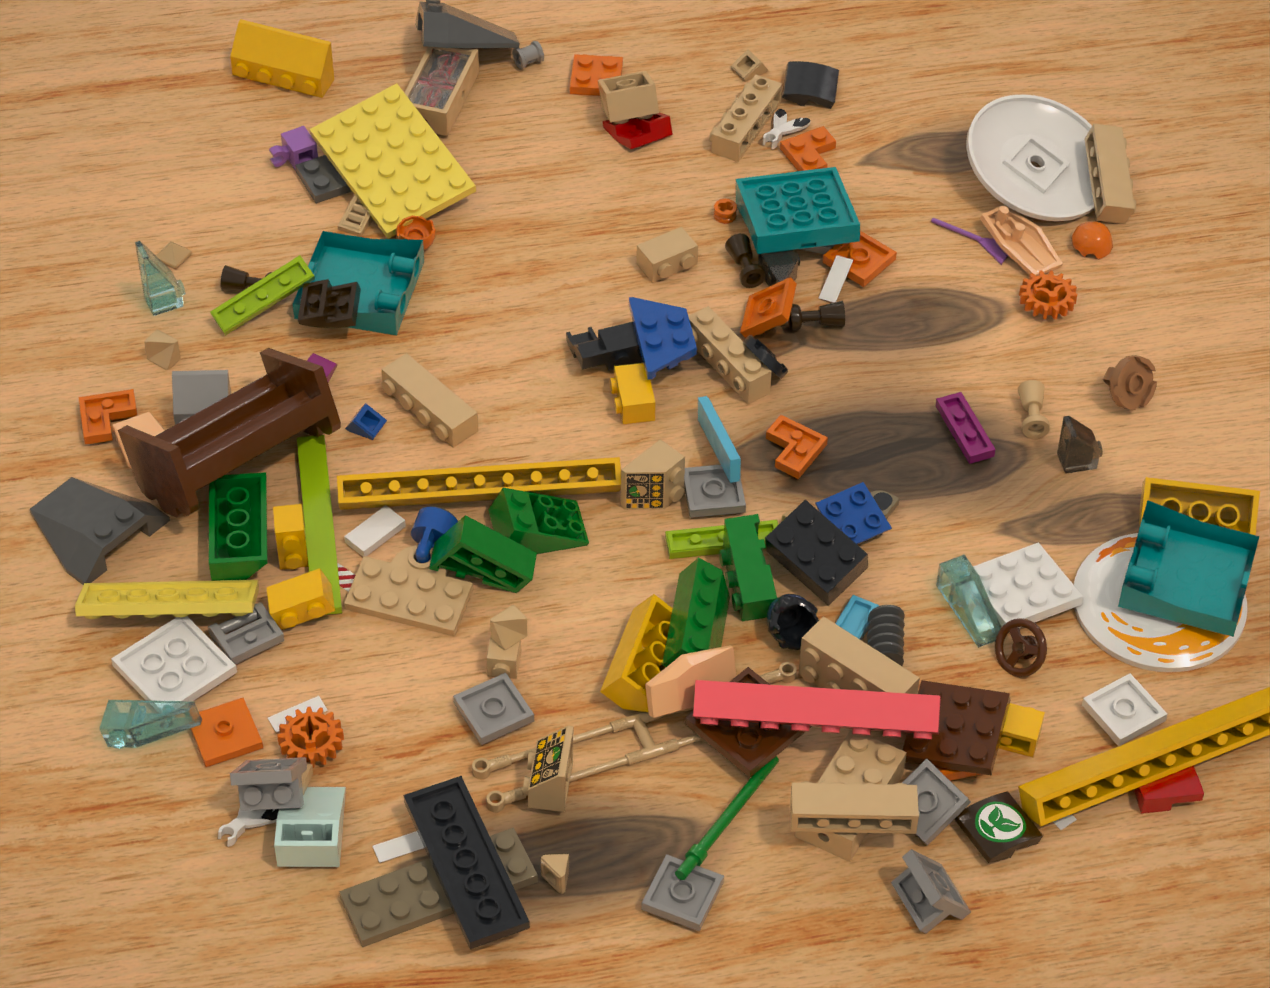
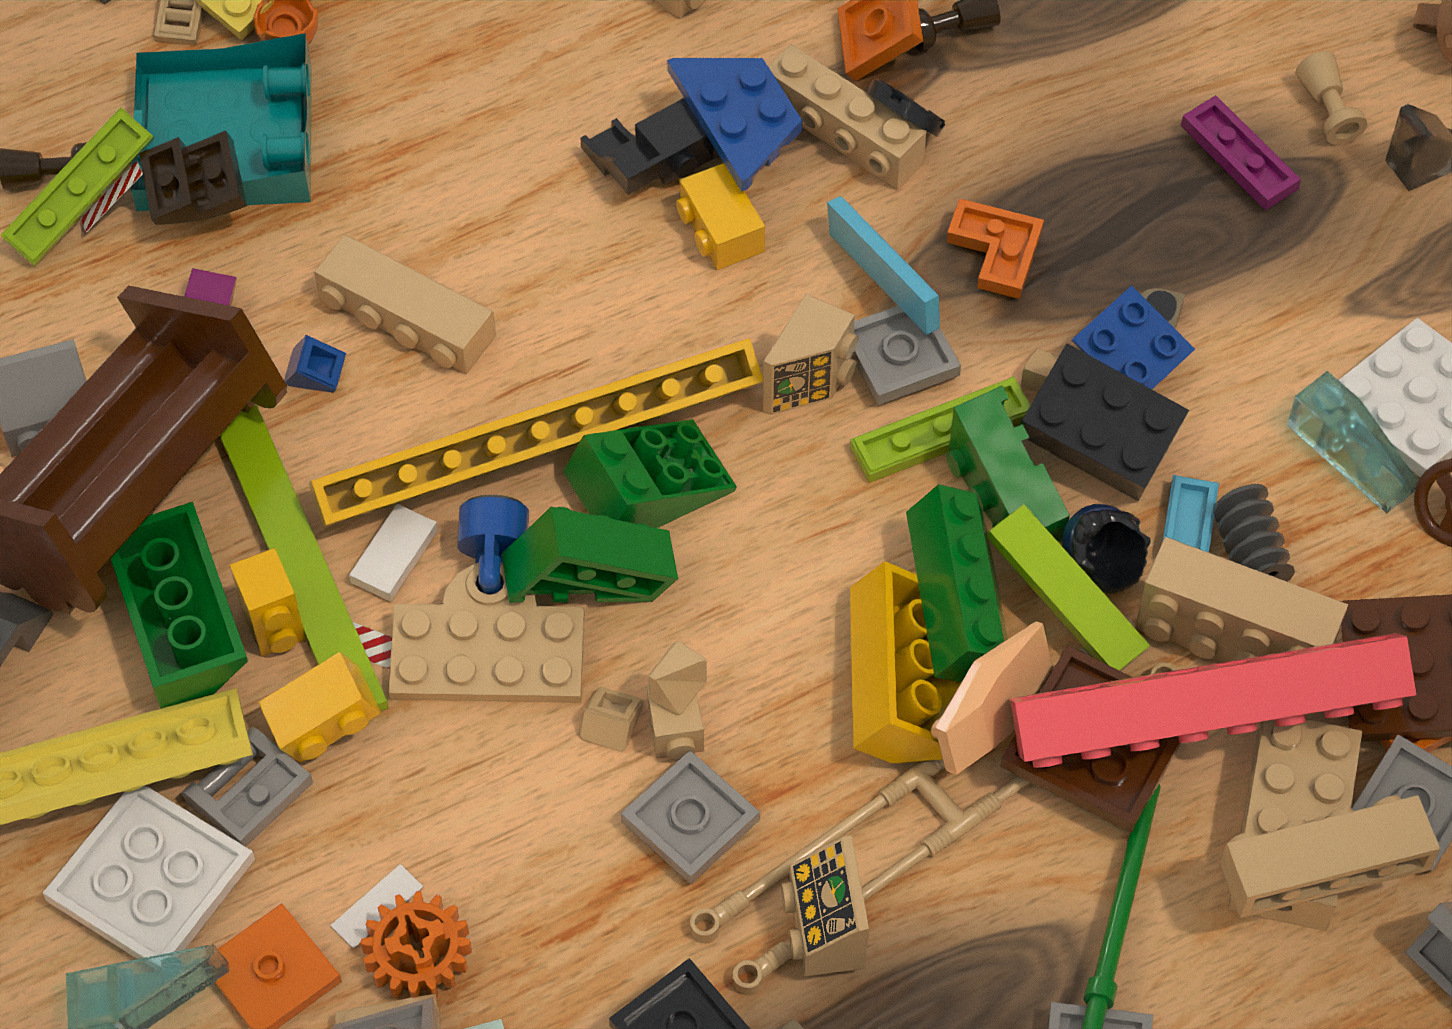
camera: 15 degrees left, 10 degrees up
none -> sticker [81,161,143,232]
none -> tan slope [580,687,644,751]
none -> lime tile [986,504,1150,671]

